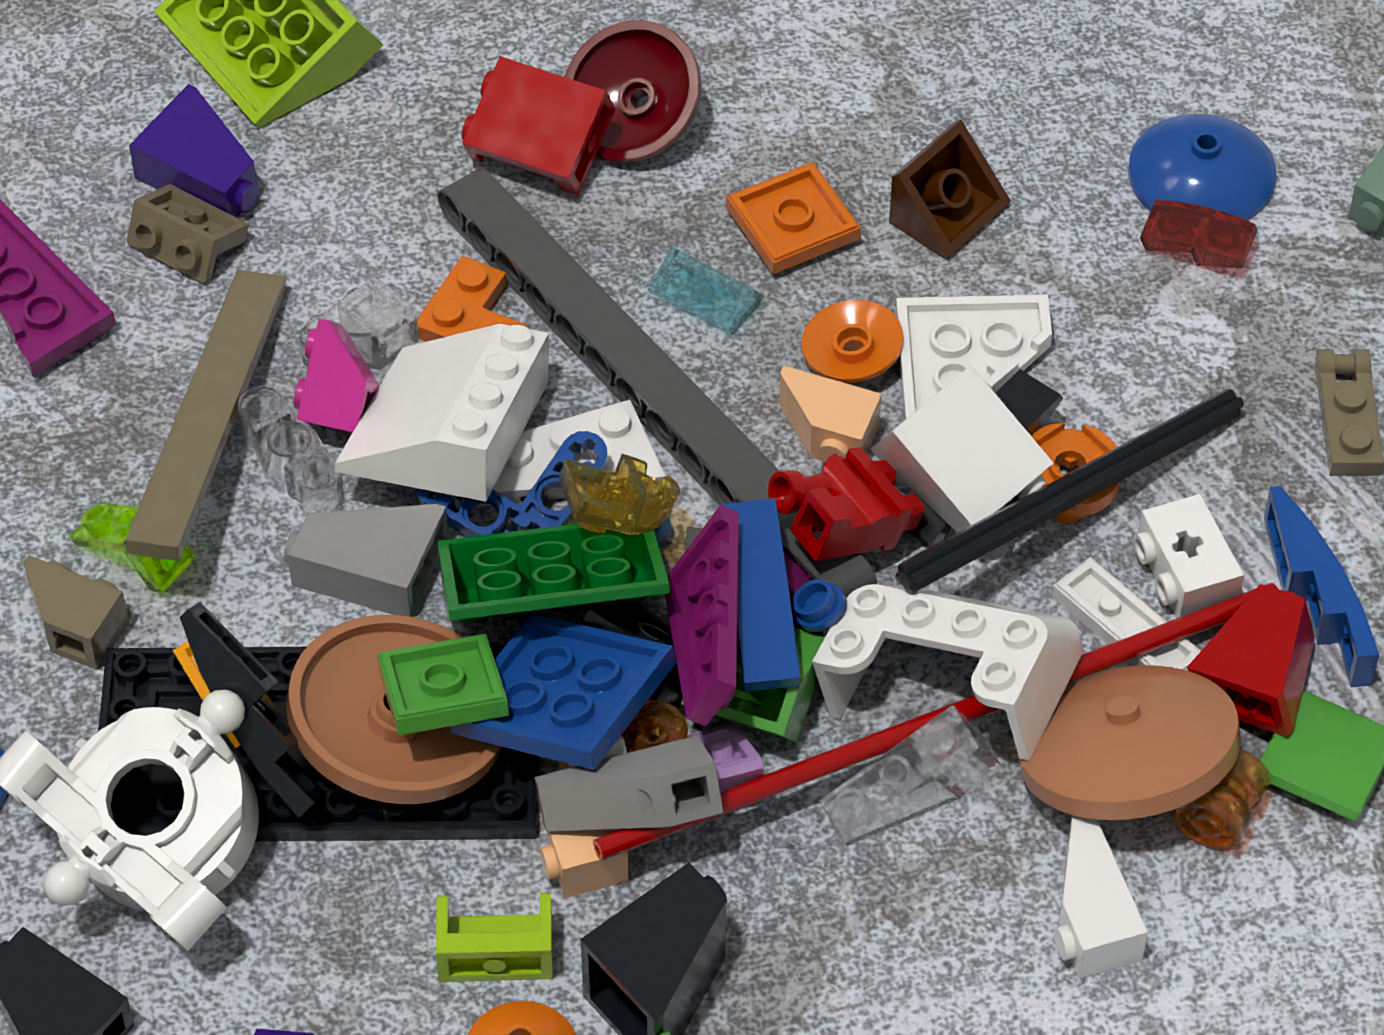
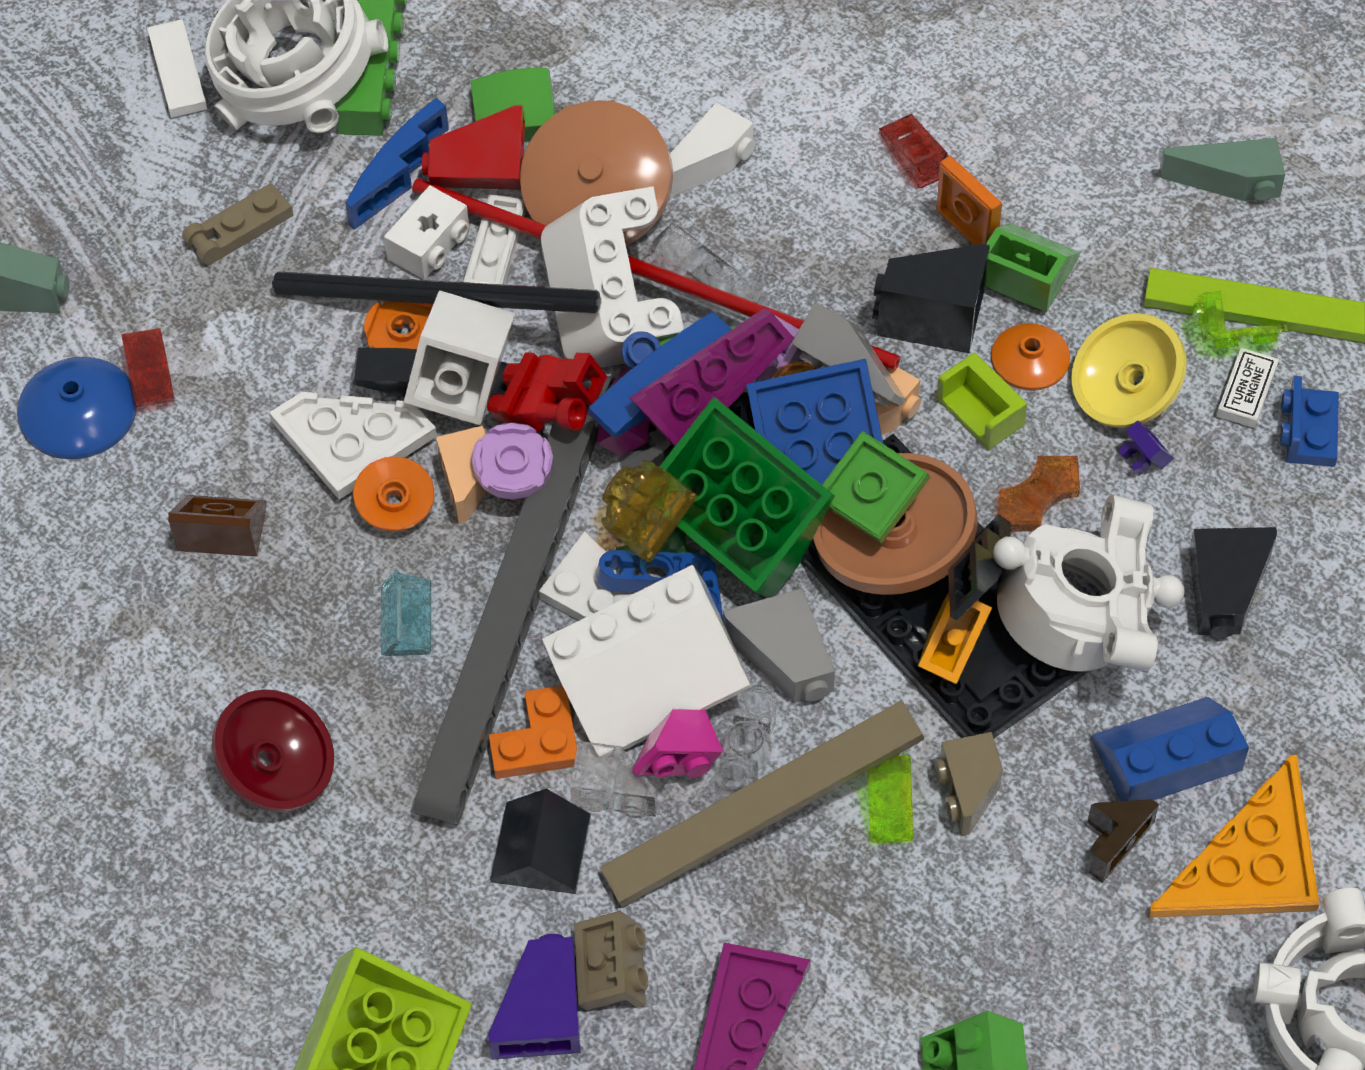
camera: 125 degrees left, 5 degrees up
red panel [461,56,616,196] -> none
orange plate [726,162,861,274] -> none
none -> lavender tile [472,423,553,500]
none -> black slope [490,789,591,894]
none -> clear orange tile [998,456,1080,532]

